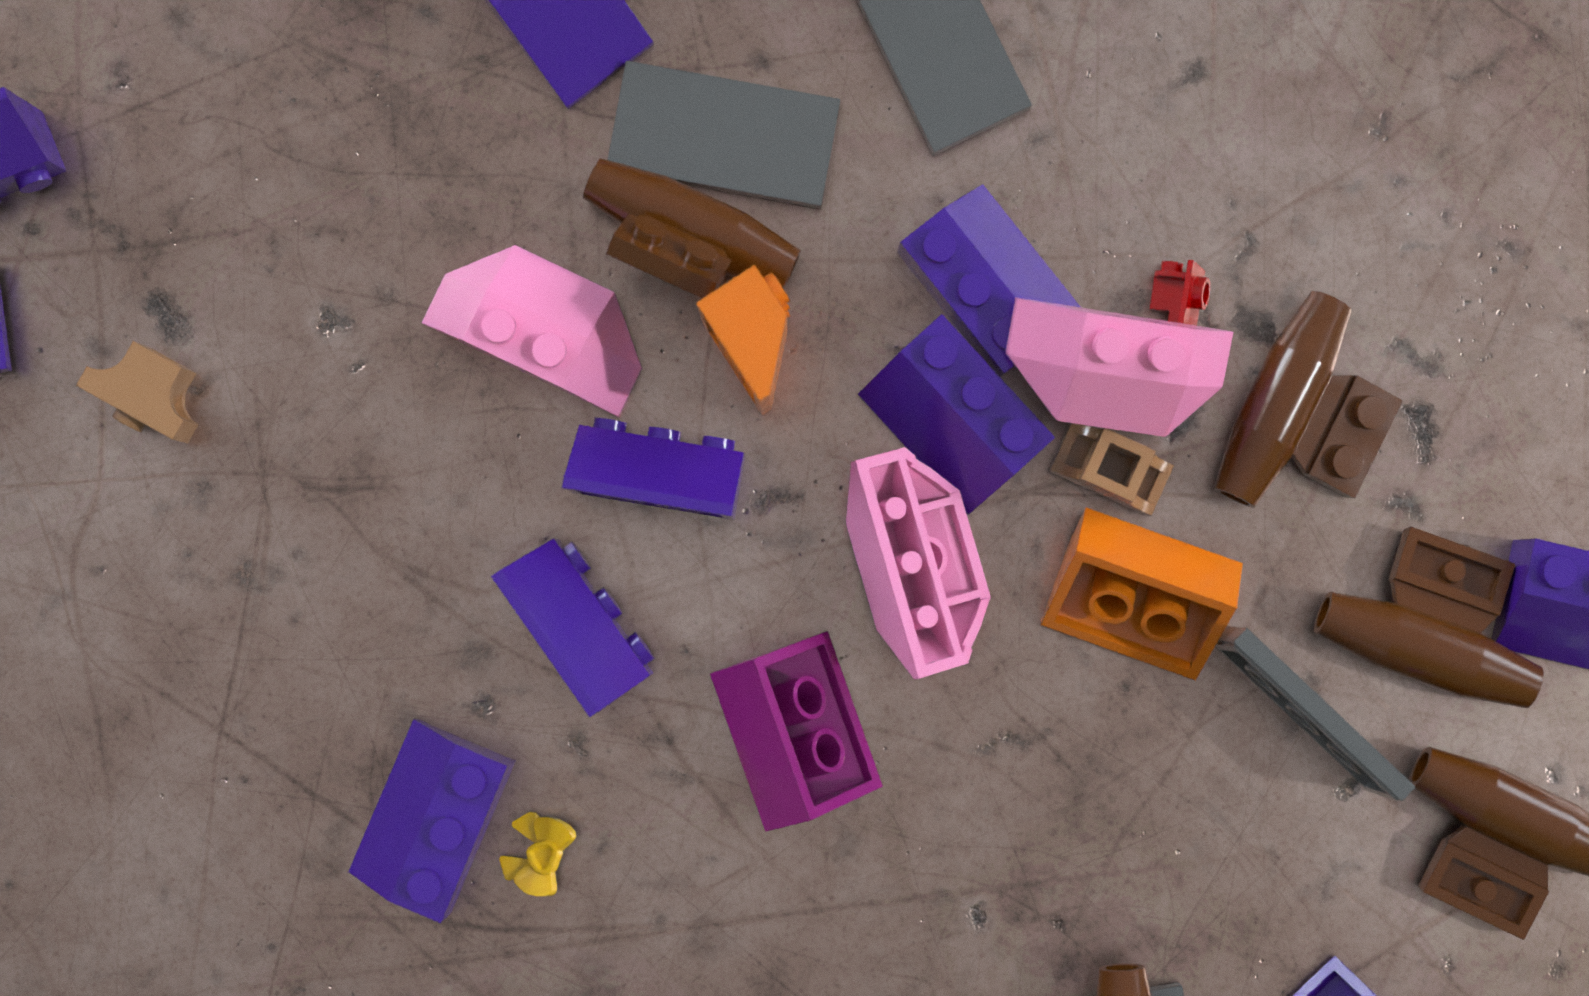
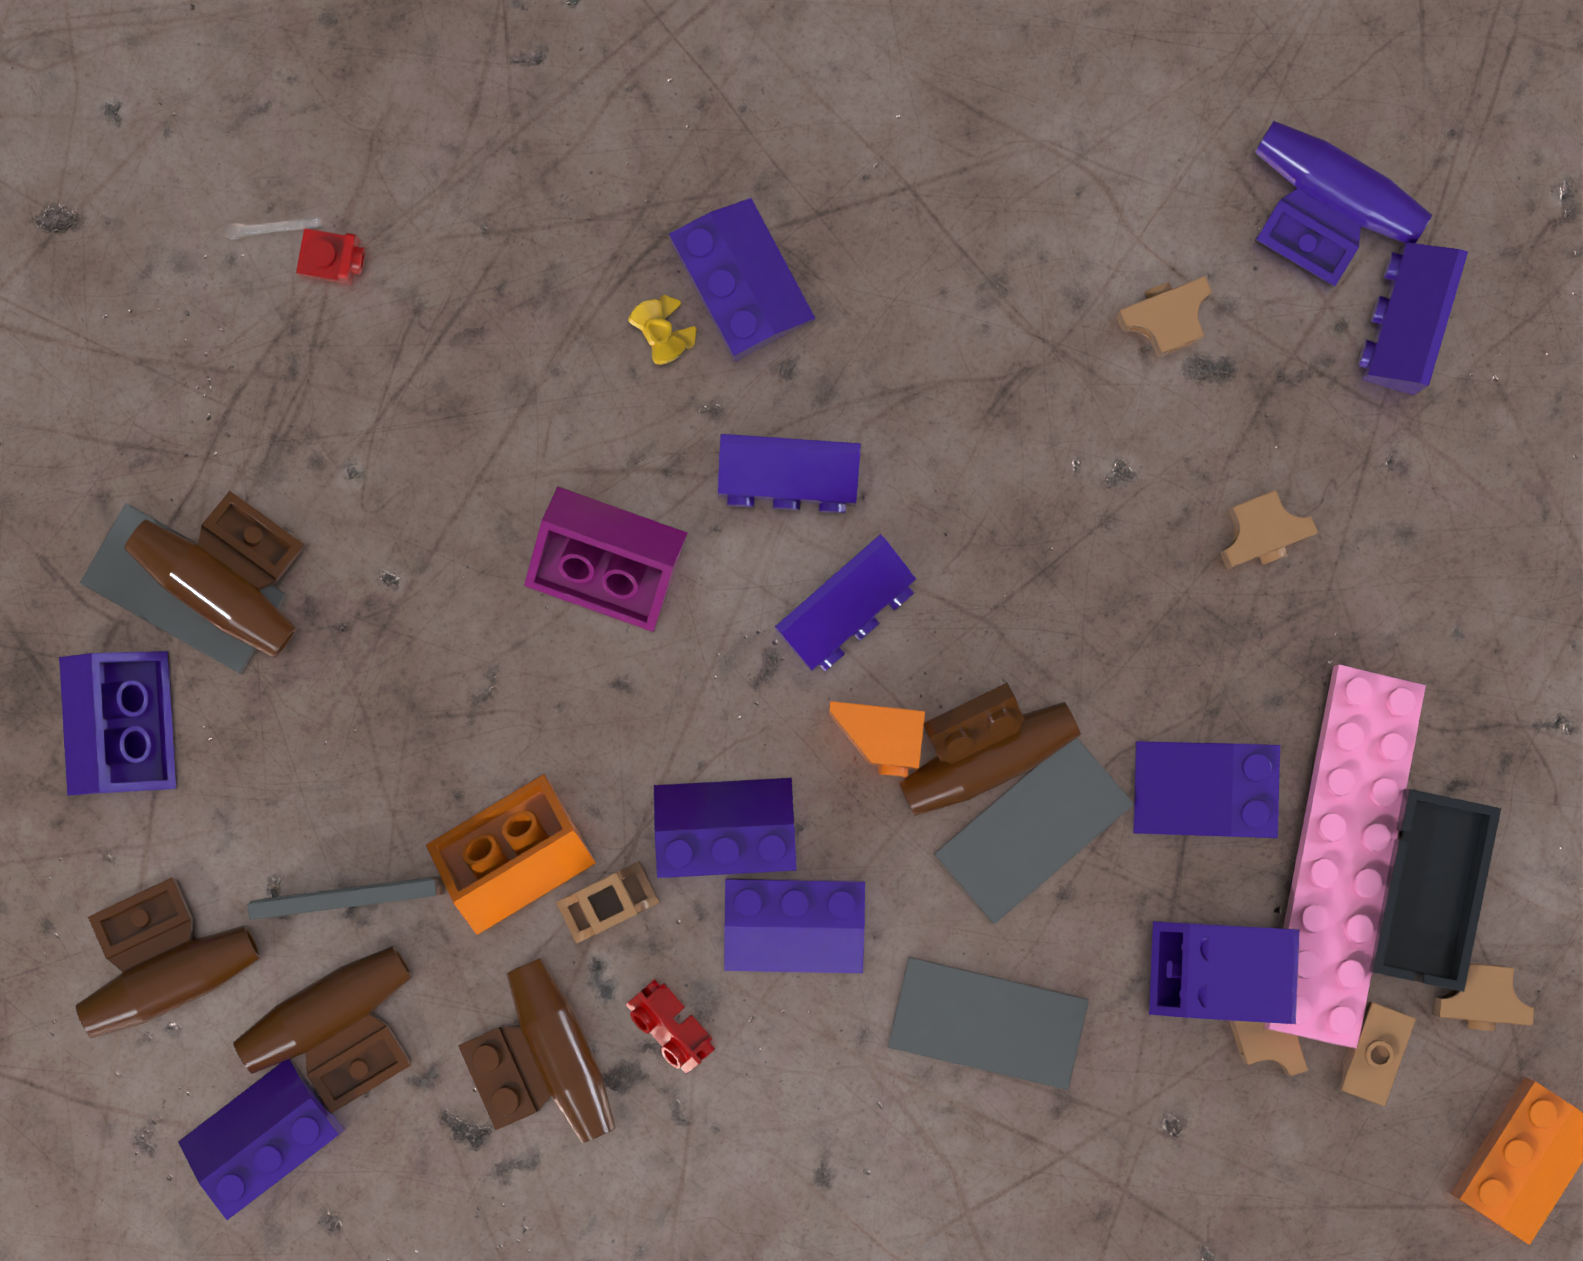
camera: 130 degrees right, 0 degrees up
bright pink wedge [422,245,642,418] -> none
bright pink wedge [846,447,991,680] -> none
bright pink wedge [1005,297,1233,437] -> none
none -> medium nougat brick [1220,490,1318,569]

